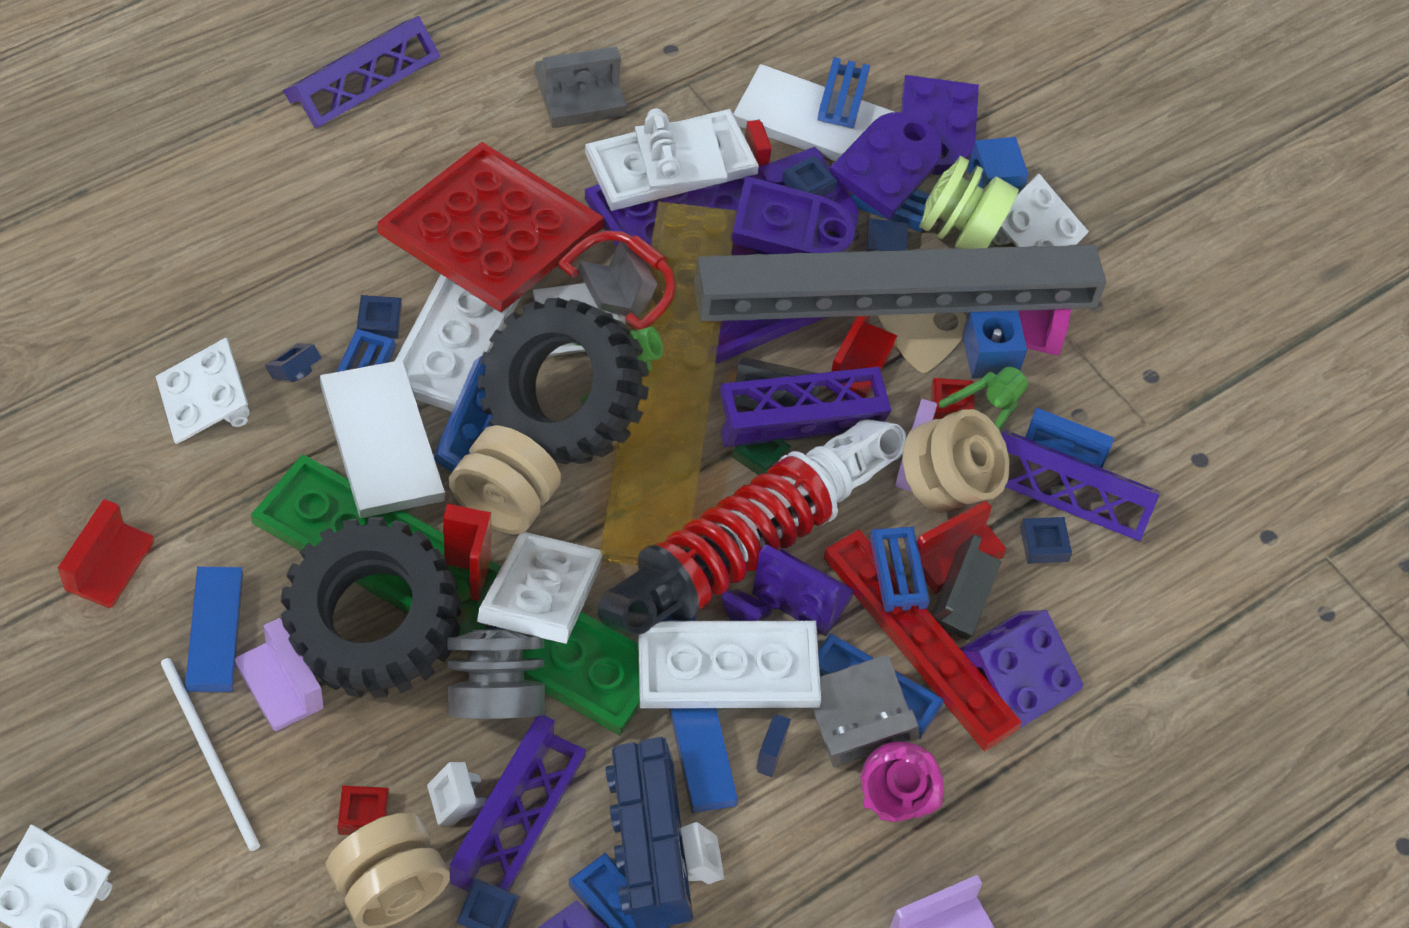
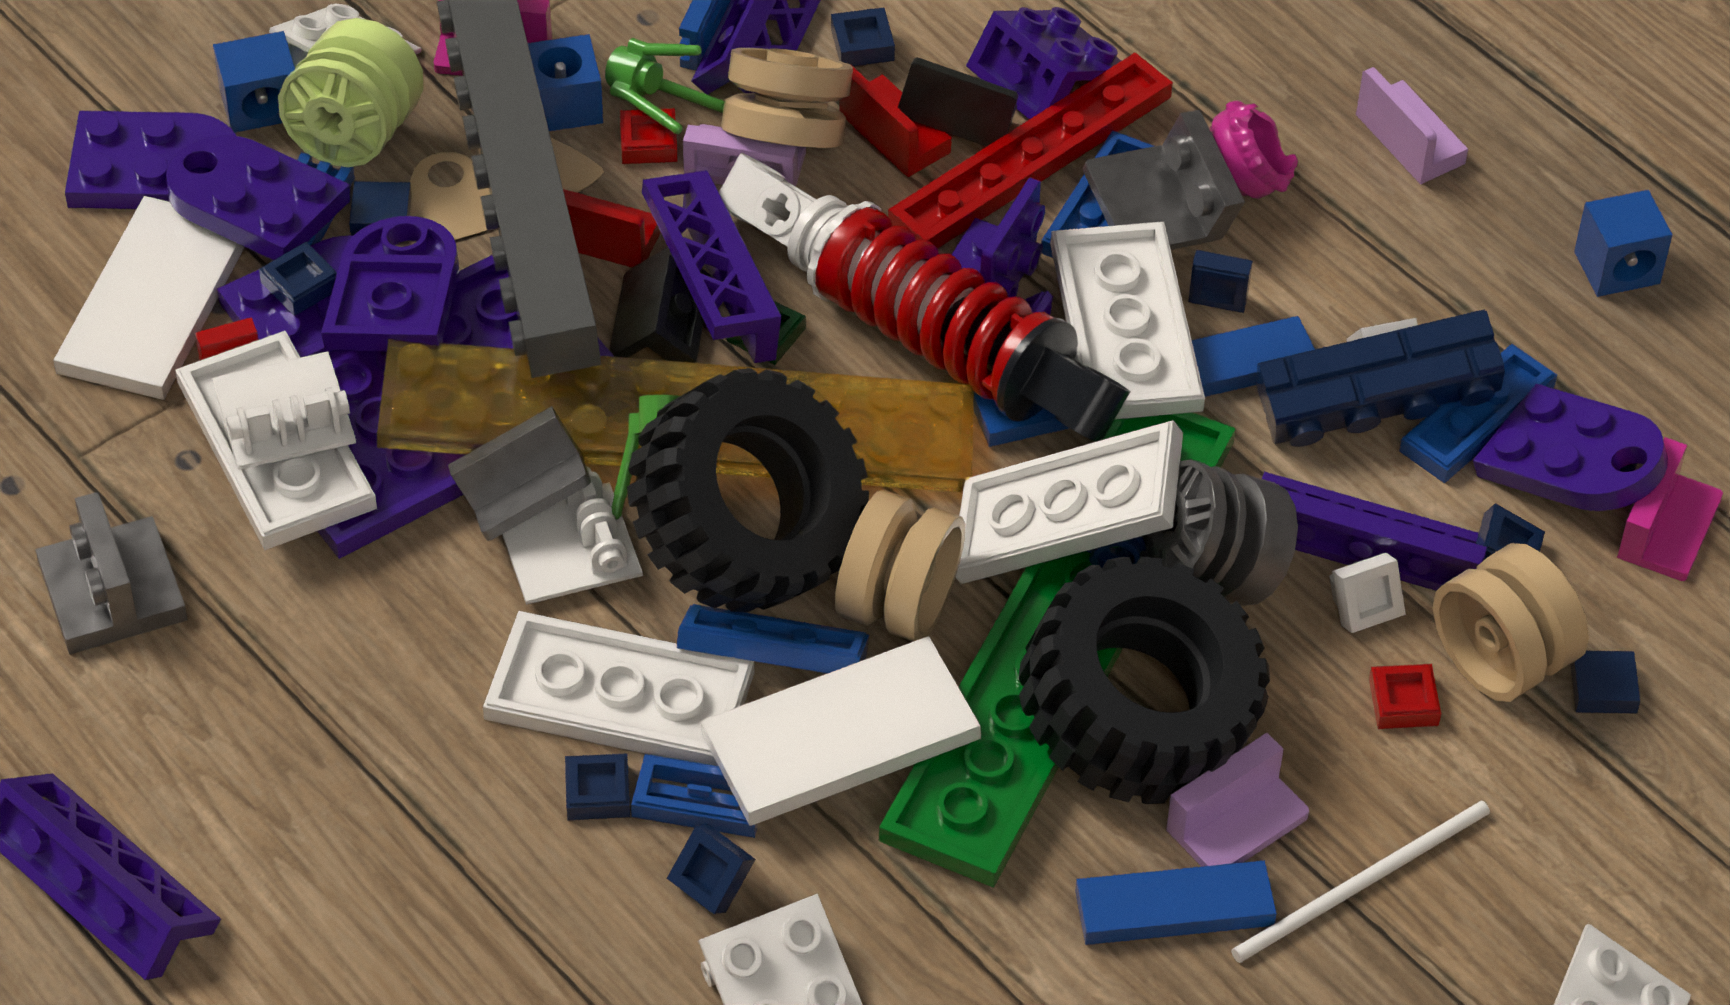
camera: 90 degrees left, 5 degrees down
red plate [377,142,604,313] -> none
red panel [443,504,491,601] -> none
red piece [558,231,676,330] -> none
blue tile [817,57,870,129] -> none
blue tile [869,526,930,612] -> none

